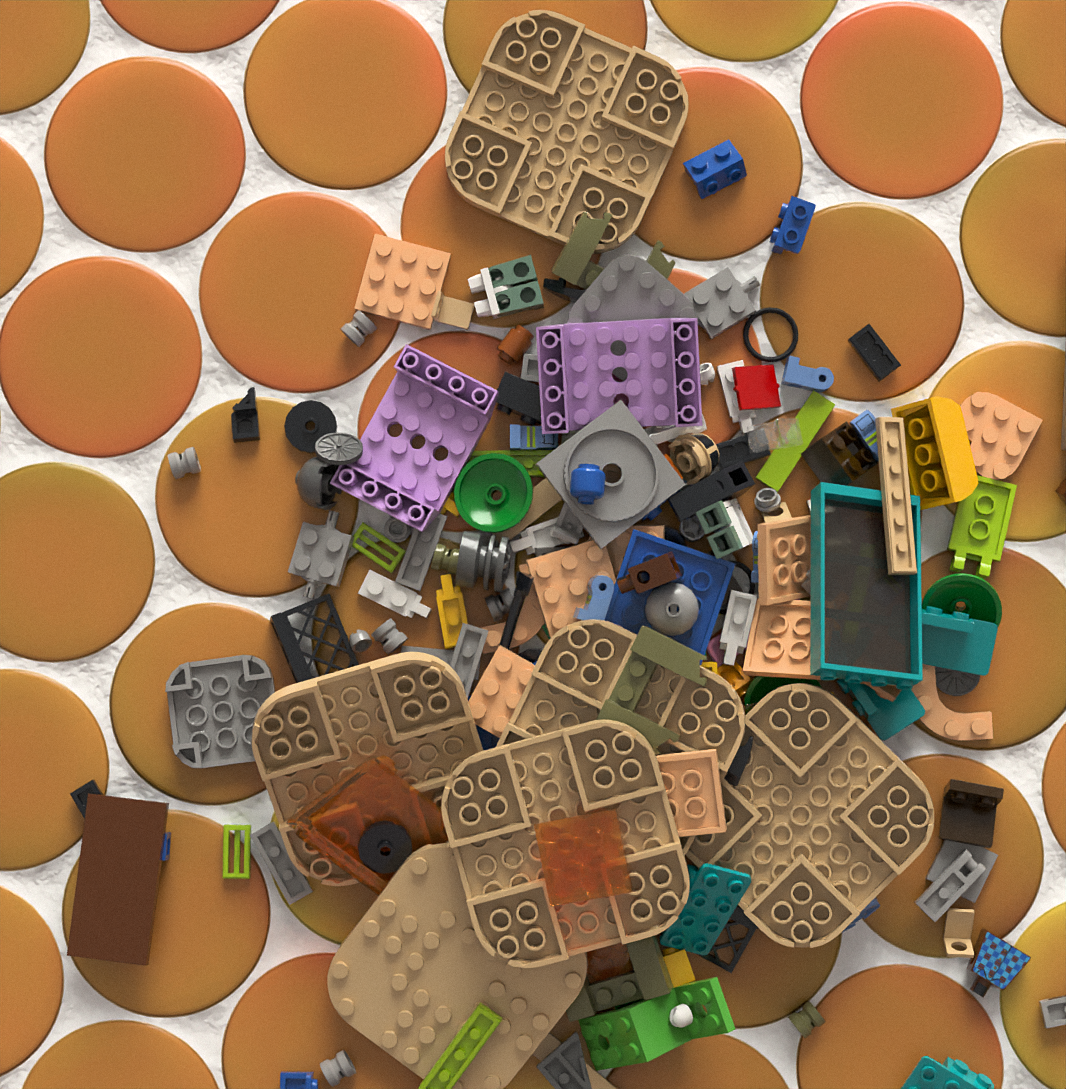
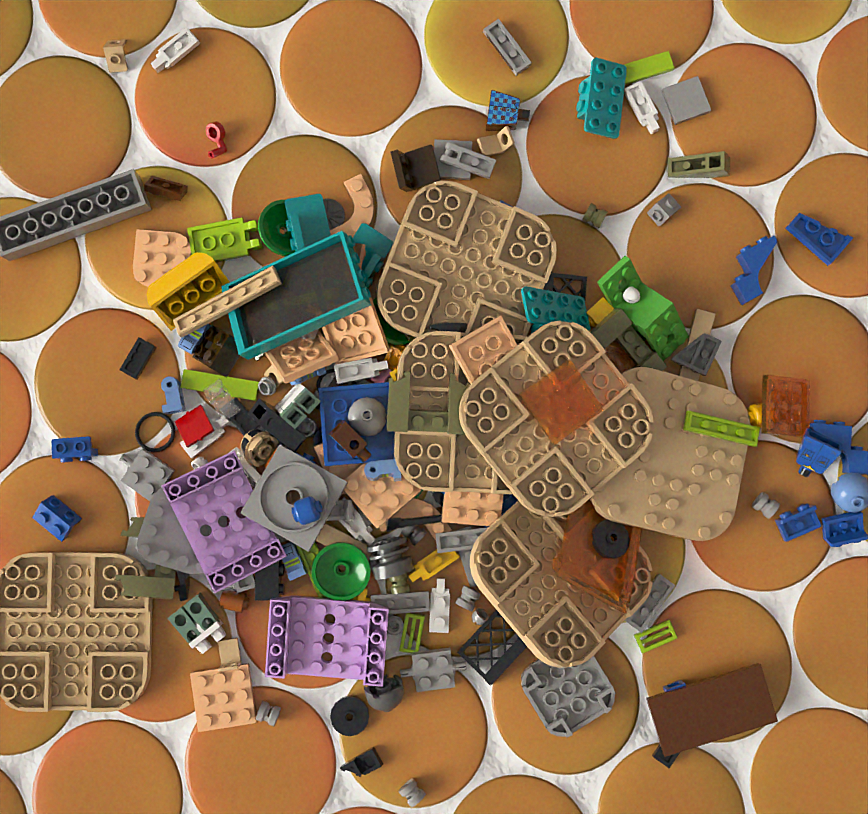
camera: 110 degrees left, 0 degrees up
wheel [315,433,363,465] -> none

